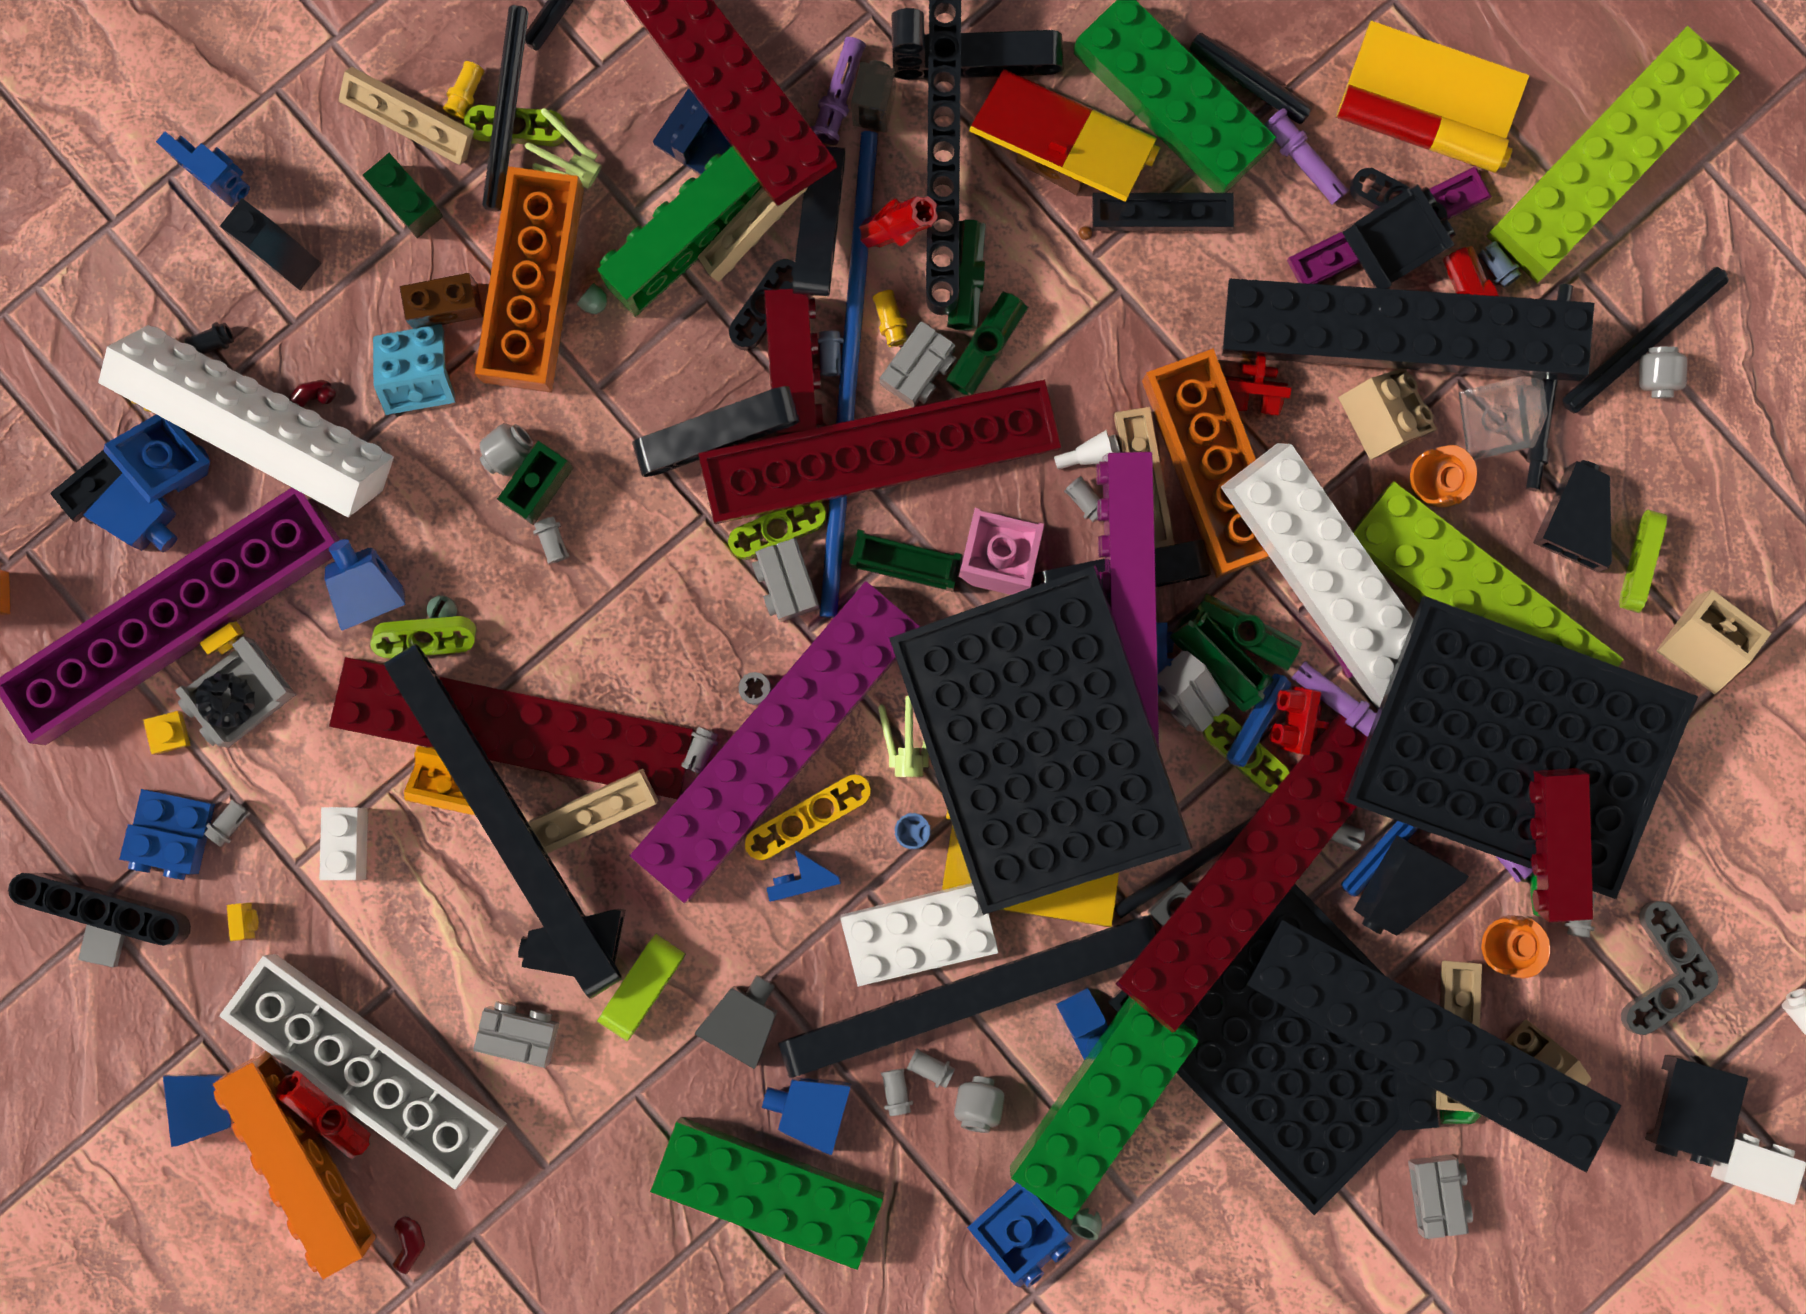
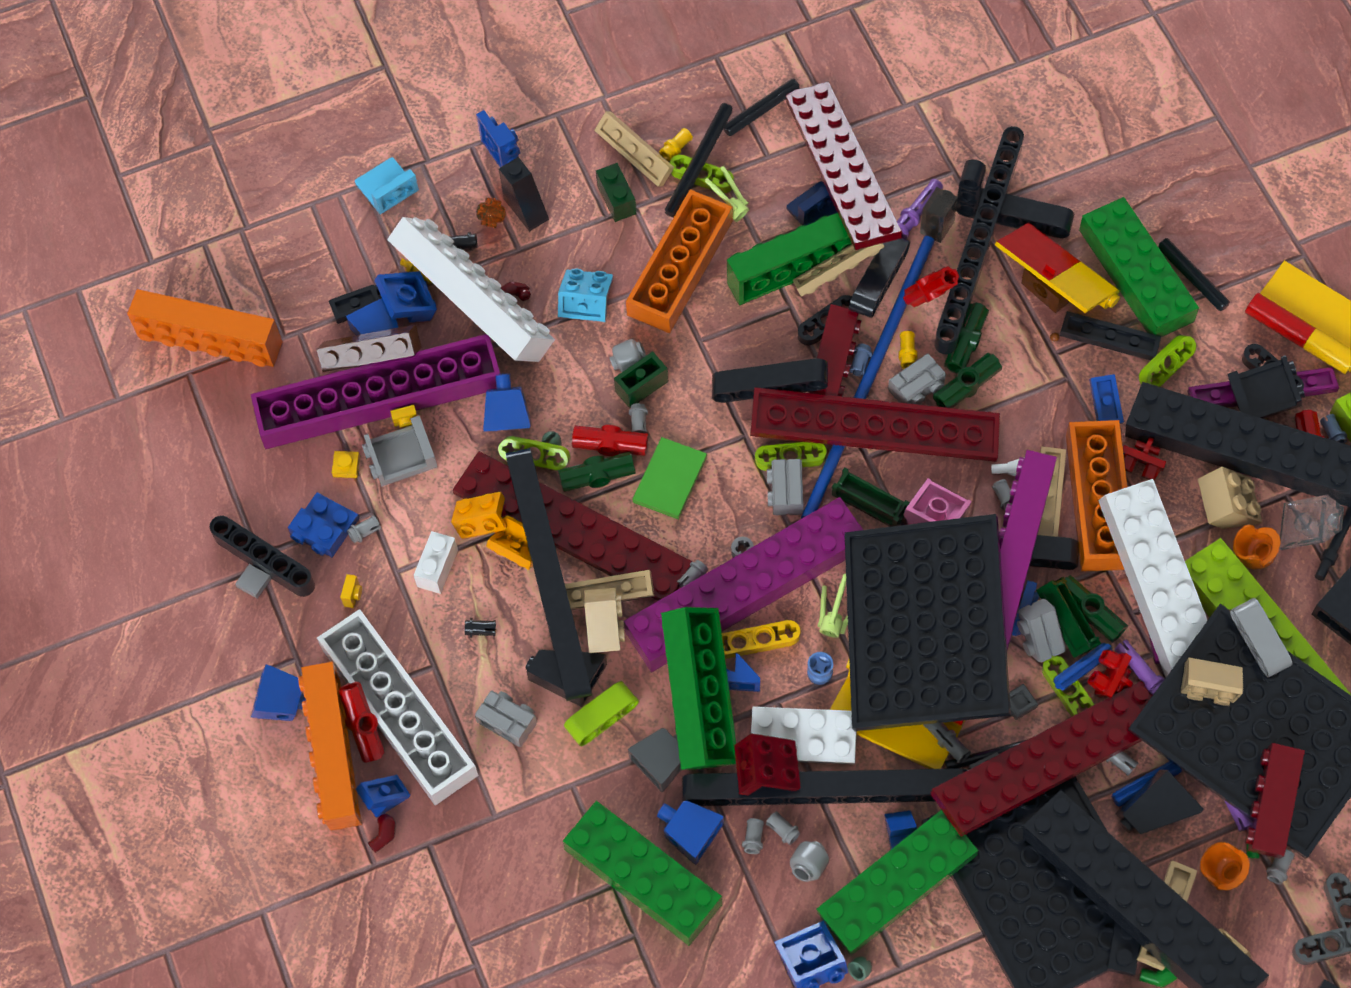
camera: 20 degrees right, 20 degrees down
black gear [196,672,255,728] -> none
reddish brown brick [399,273,484,329] -> none
sand green hinge [577,283,607,314] -> none
medium lavender pin [1264,108,1349,205] -> none
none -> brick [316,324,422,372]
none -> medium azure bracket [355,157,419,215]
none -> blue slope [355,775,411,817]
none -> light orange bracket [451,492,506,539]
none -> black pin [465,618,496,638]
none -> clear orange gear [476,198,506,228]
none -> dark green piece [558,452,636,492]
none -> red piece [572,425,648,457]
none -> tan brick [584,588,625,653]
none -> bright green tile [632,437,707,520]
none -> green brick [661,607,736,770]
none -> dark red bracket [734,733,801,796]
none -> dark grey pin [923,723,971,763]
none -> dark grey tile [1009,684,1038,720]
none -> blue hinge [1089,374,1124,424]
none -> lime beam [1139,335,1196,387]
none -> tan slope [1181,658,1243,705]
none -> light grey beam [1230,598,1293,677]

